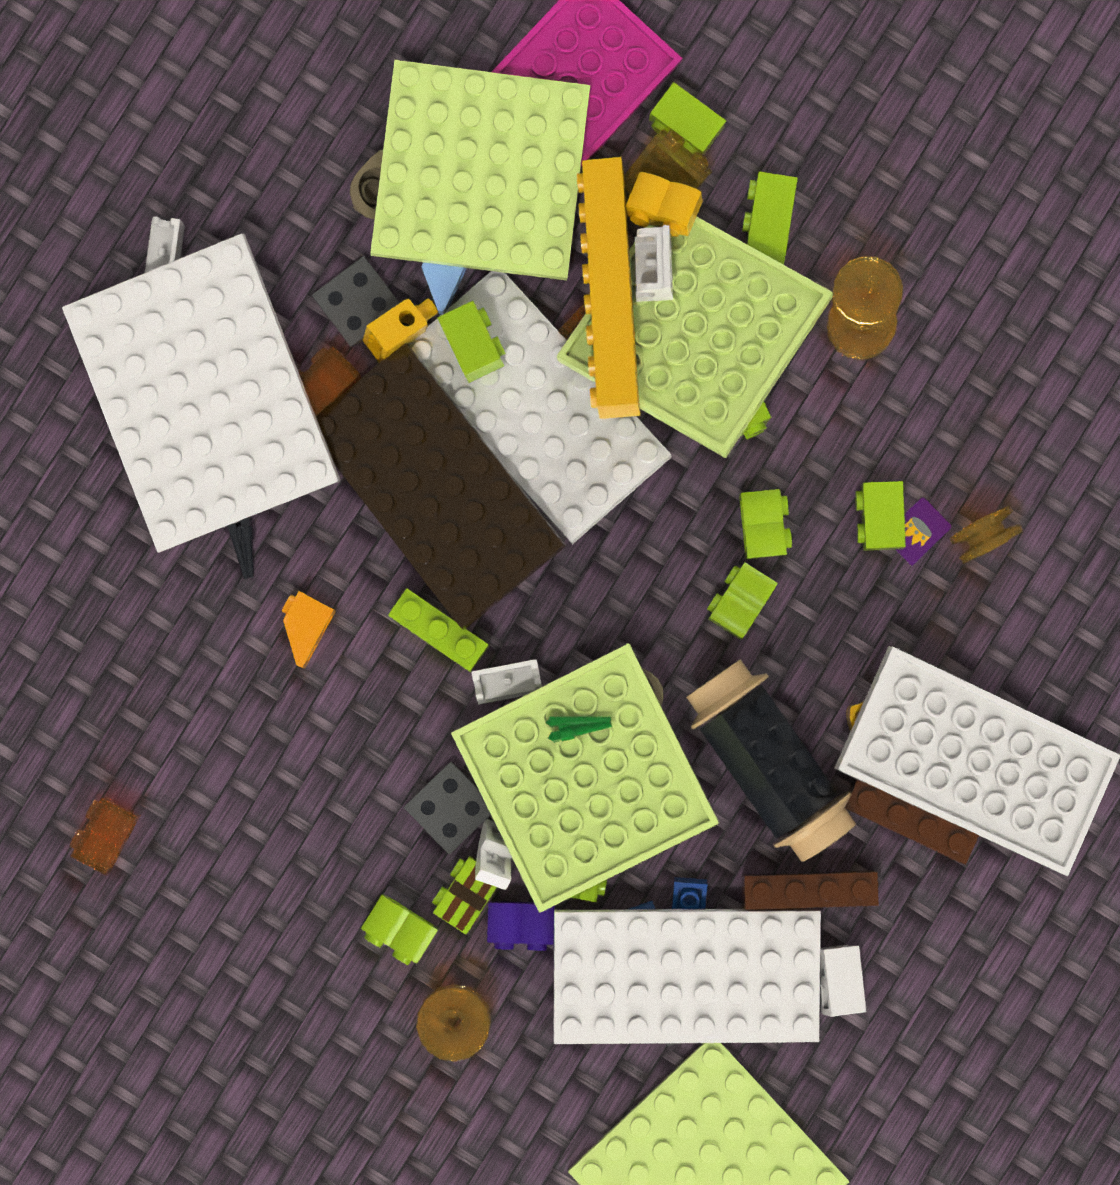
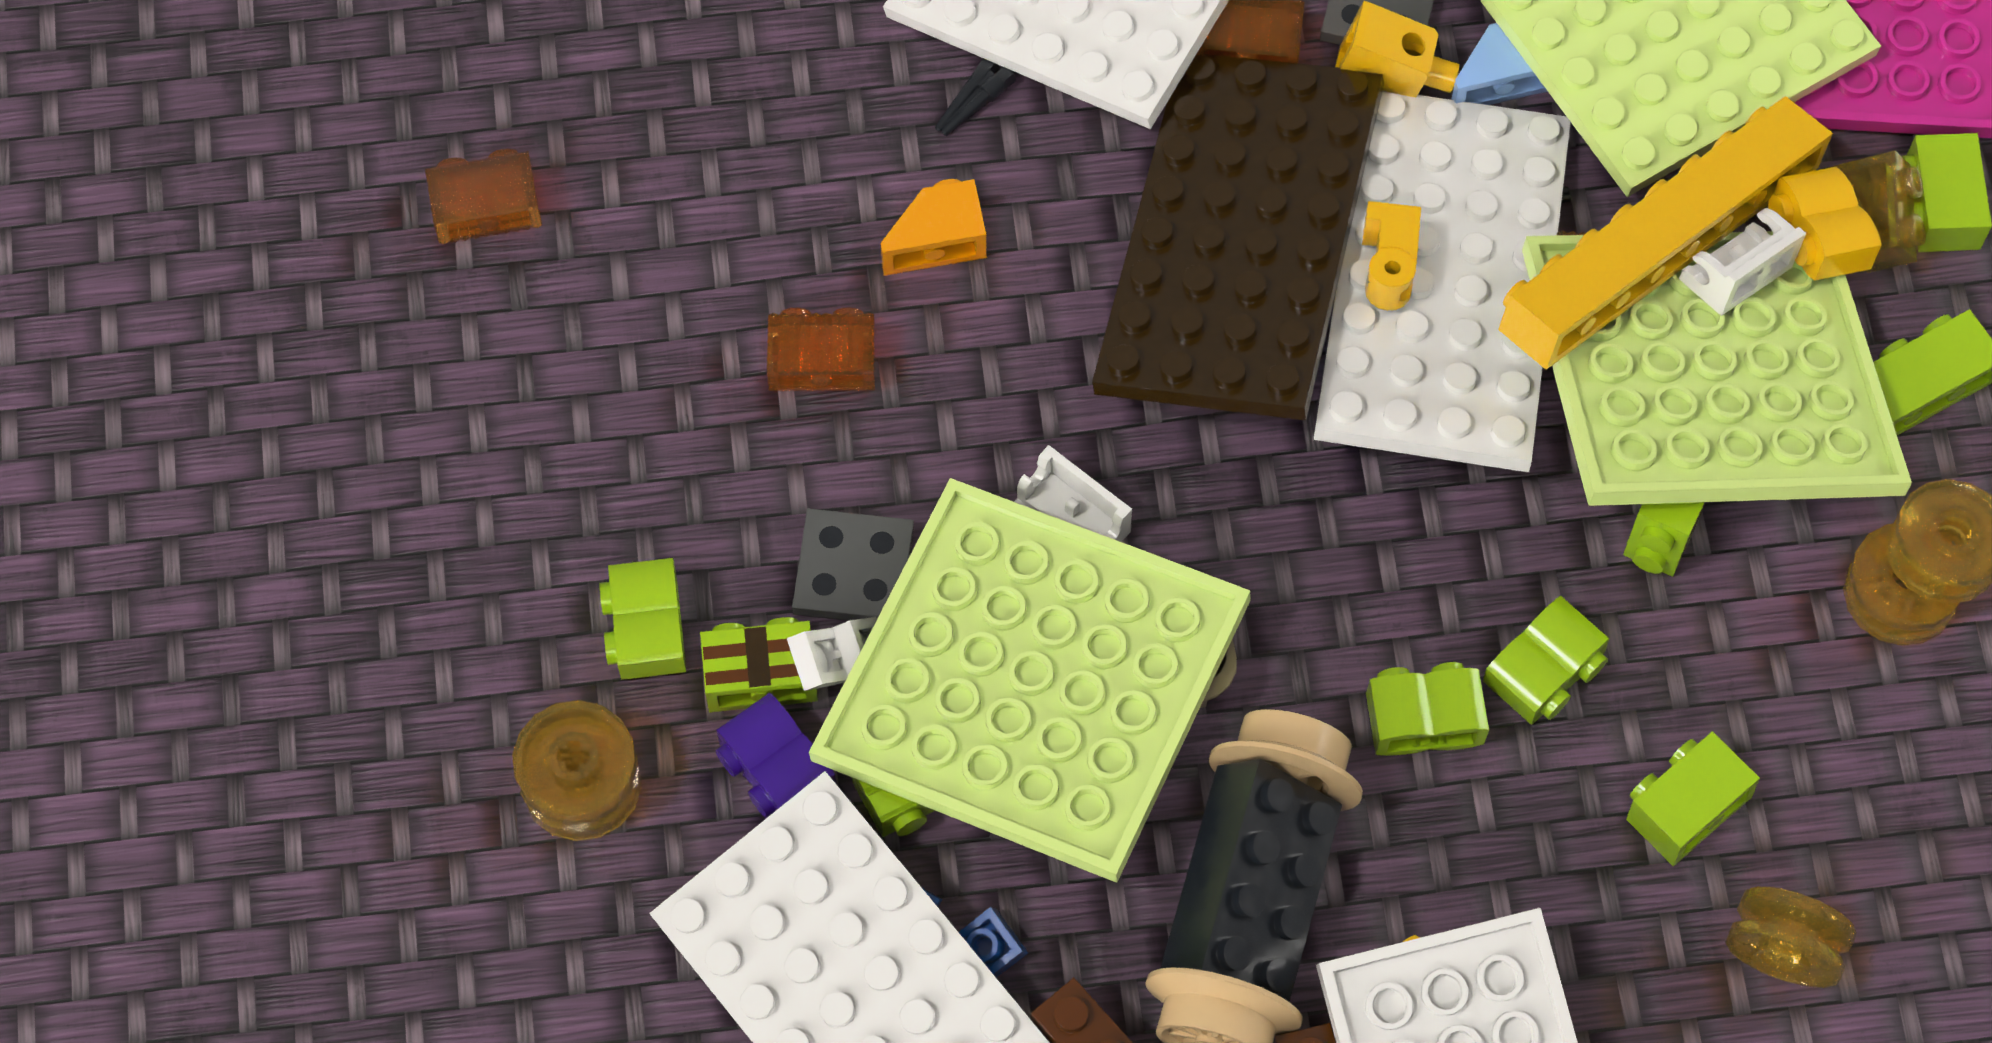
camera: 55 degrees right, 20 degrees down
lime brick [388,588,489,673] -> none
lime brick [437,301,506,383] -> none
green piece [546,717,612,743] -> none
dark purple sticker [896,498,951,566] -> none
none -> clear orange brick [767,307,876,391]
none -> yellow leg [1362,201,1421,310]

